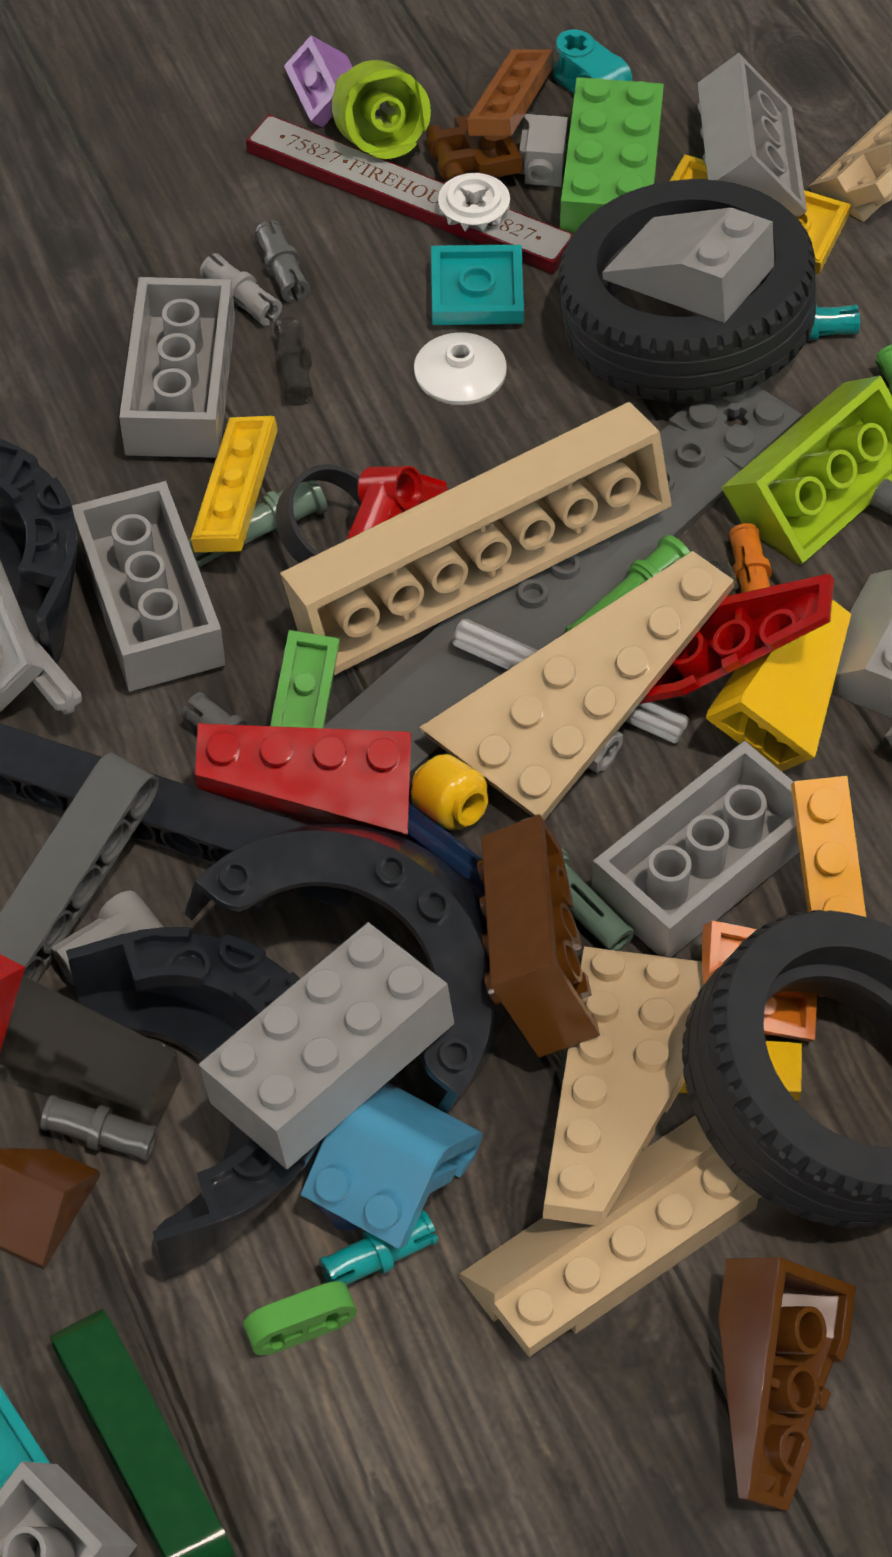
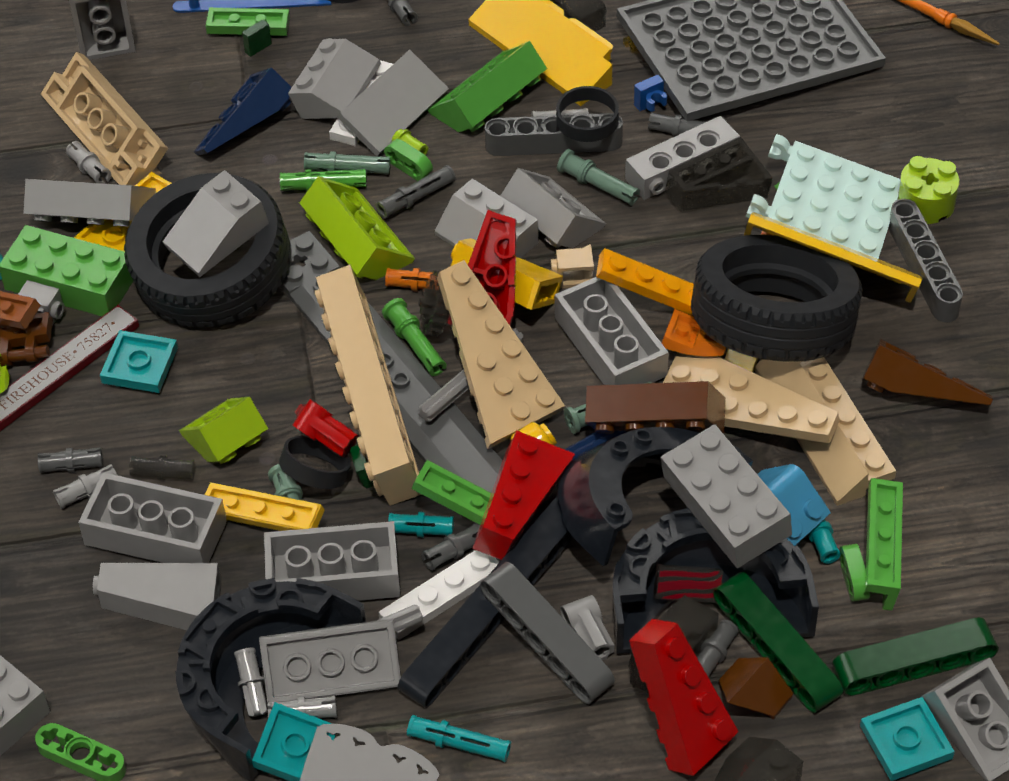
camera: 75 degrees left, 5 degrees down
white dish [414,333,507,405] -> none
white gear [438,173,510,232] -> none
none -> light grey pin [66,141,111,184]
none -> light grey slope [93,563,221,630]
none -> lime slope [179,397,268,464]
none -> white plate [378,550,499,641]
none -> teal pin [388,512,454,538]
none -> tan window [550,244,594,288]
none -> tile [653,564,723,603]
none -> dark green beam [713,572,843,713]
none -> bright green fence [865,478,903,611]

